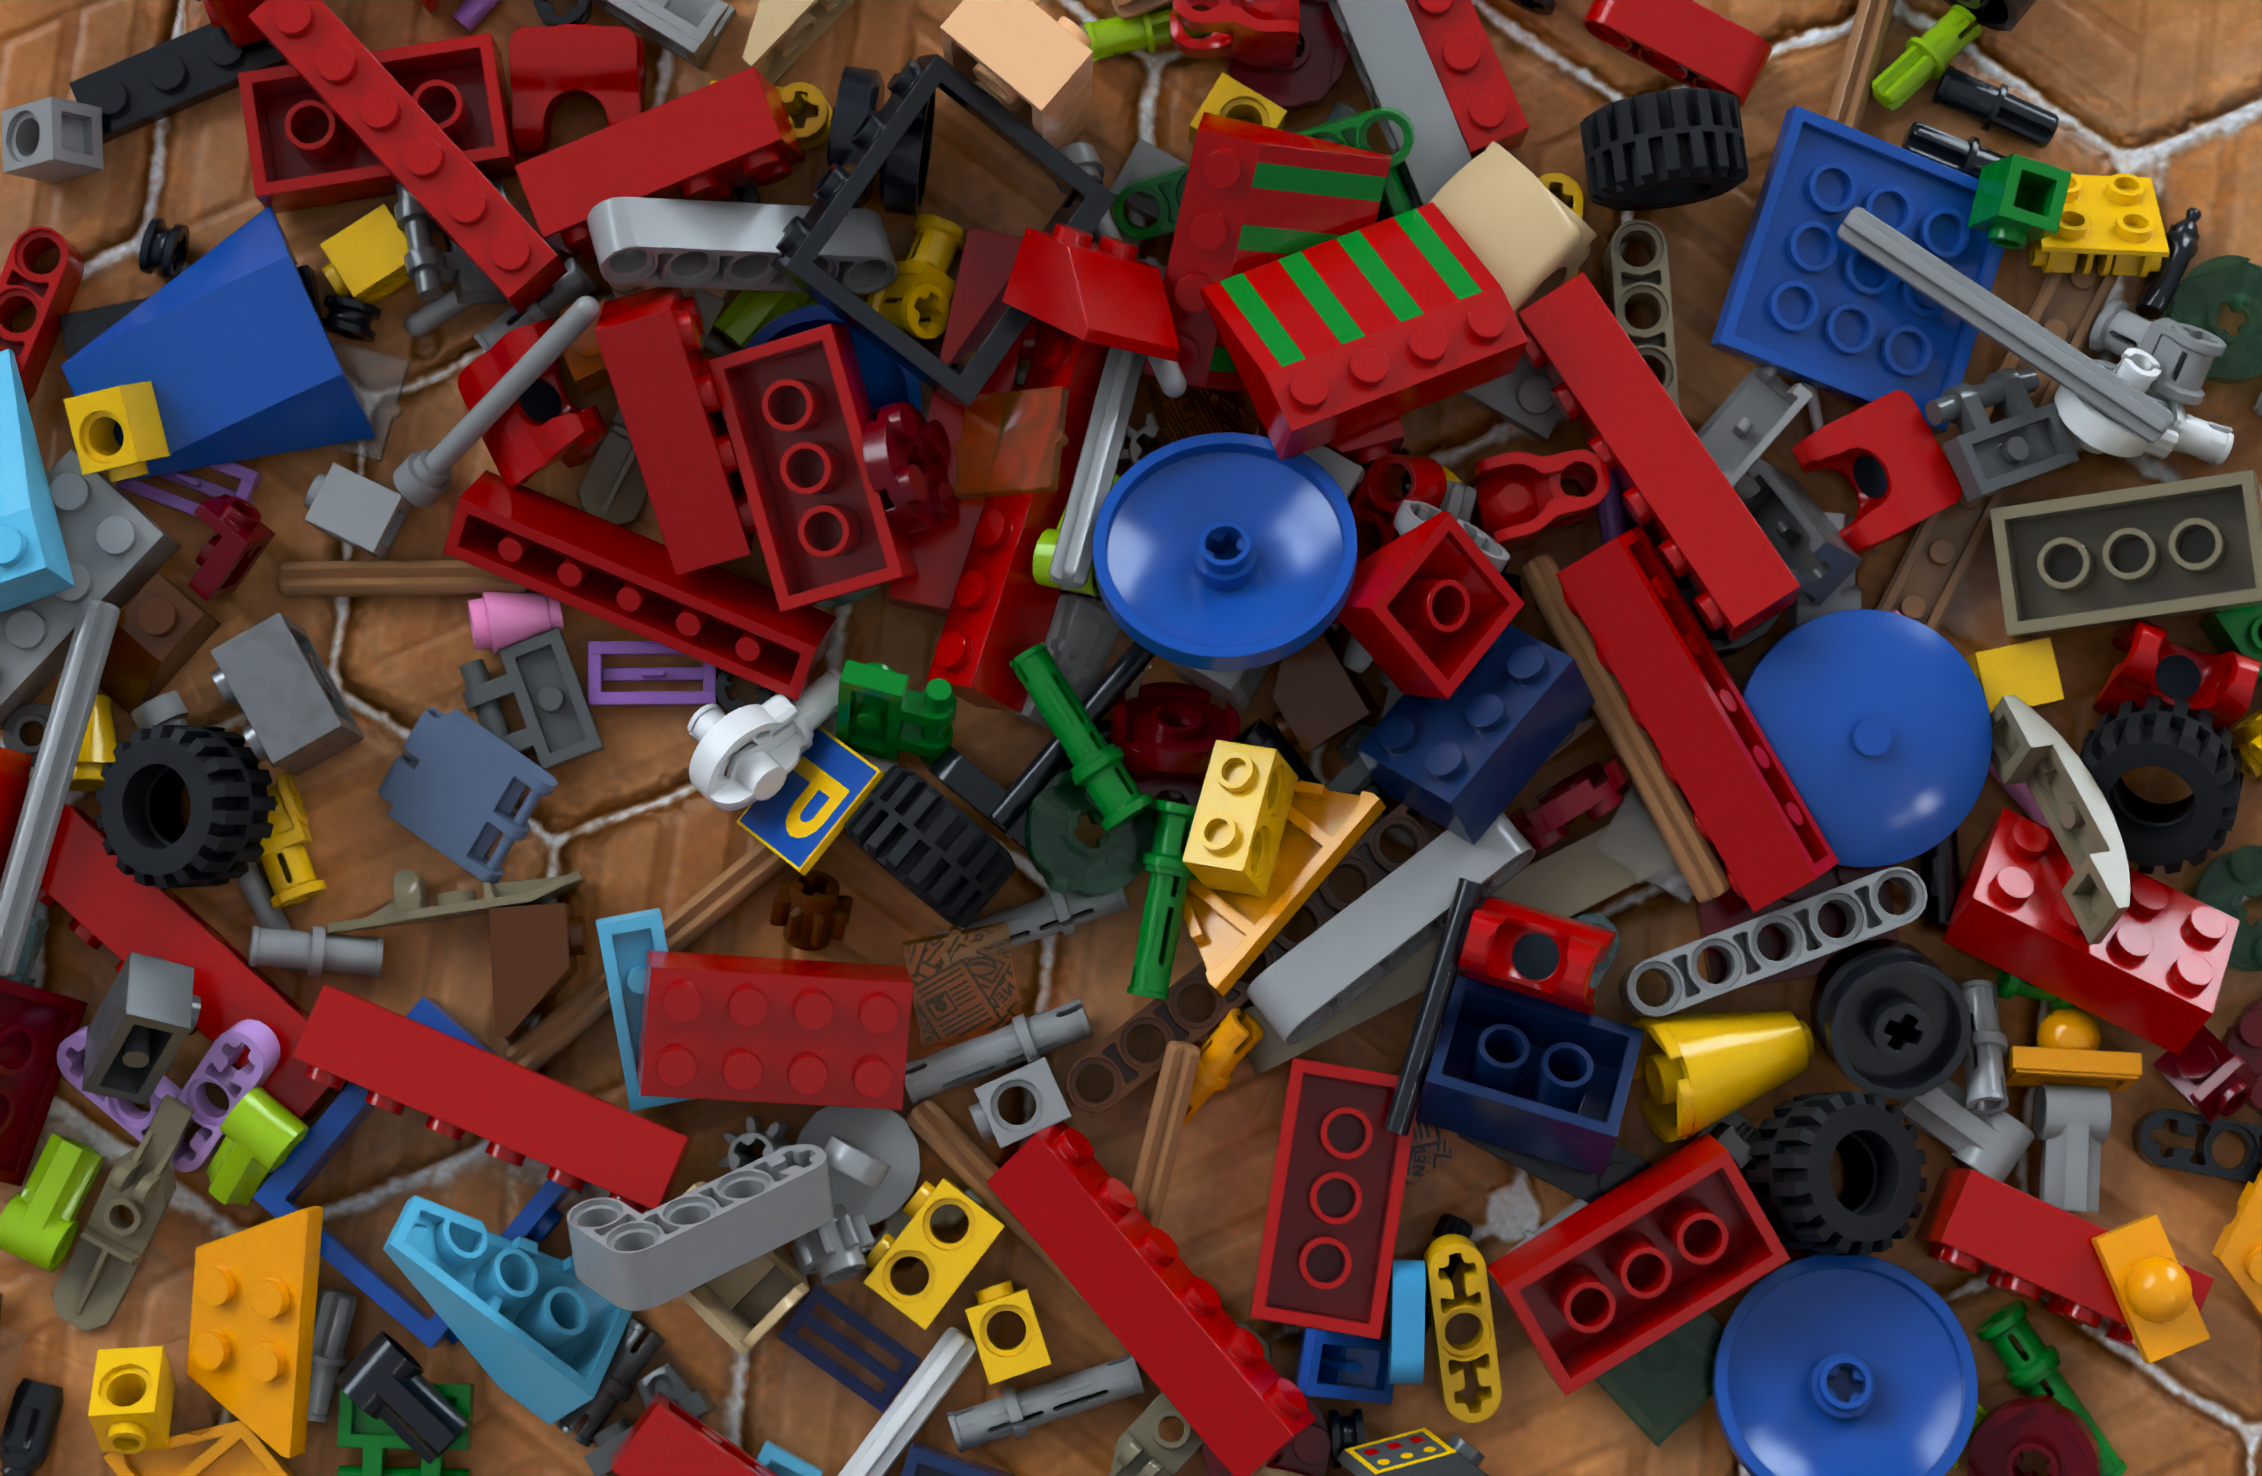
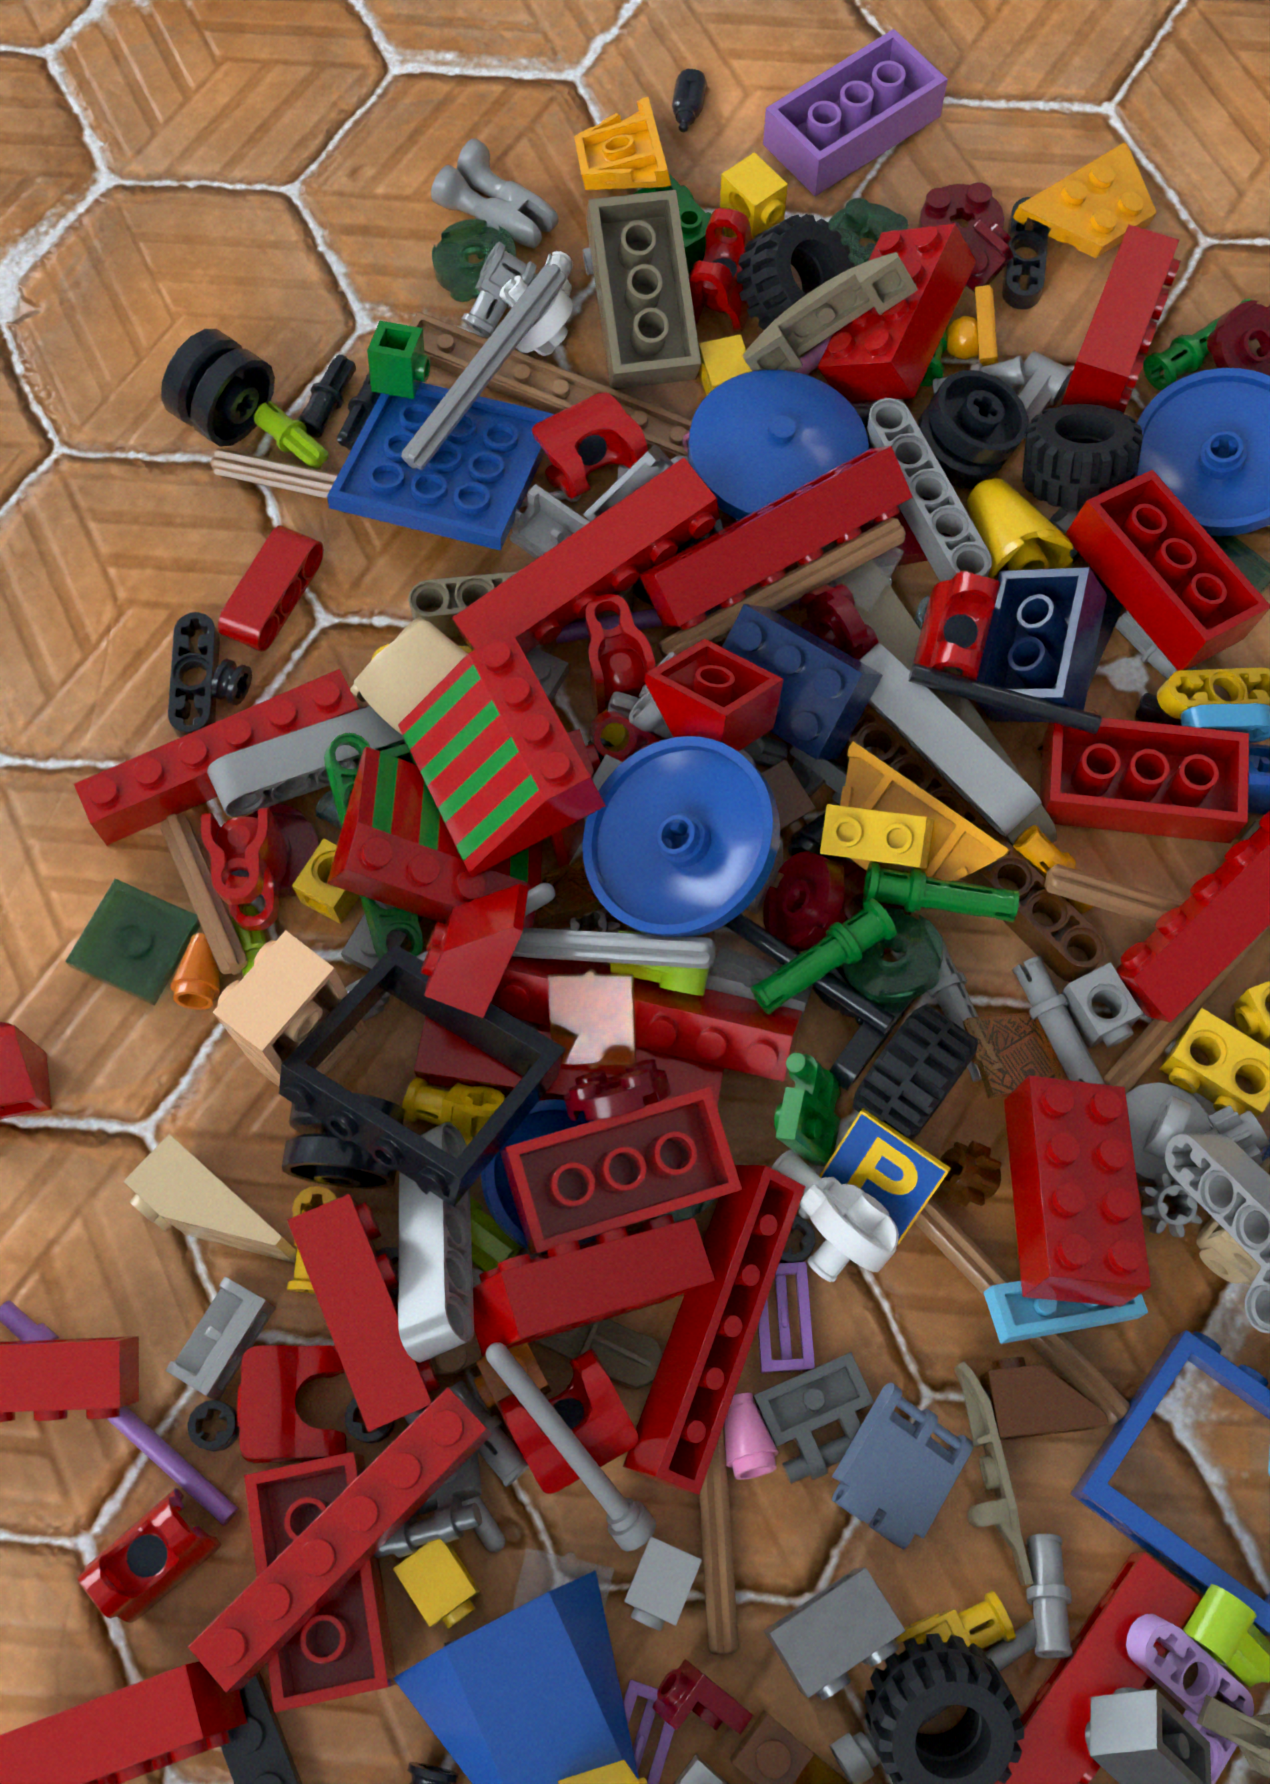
camera: 85 degrees left, 15 degrees down
red brick [292,984,694,1214] -> none
black bush [320,295,381,342] -> none
black tyre [1580,88,1749,211] -> none
dark grey plate [1925,367,2079,503] -> none
yellow hinge [2029,173,2170,277] -> none
light grey piece [2033,1083,2111,1212] -> none
light orange tile [2091,1214,2210,1364] -> none
black piece [2135,207,2201,319] -> none

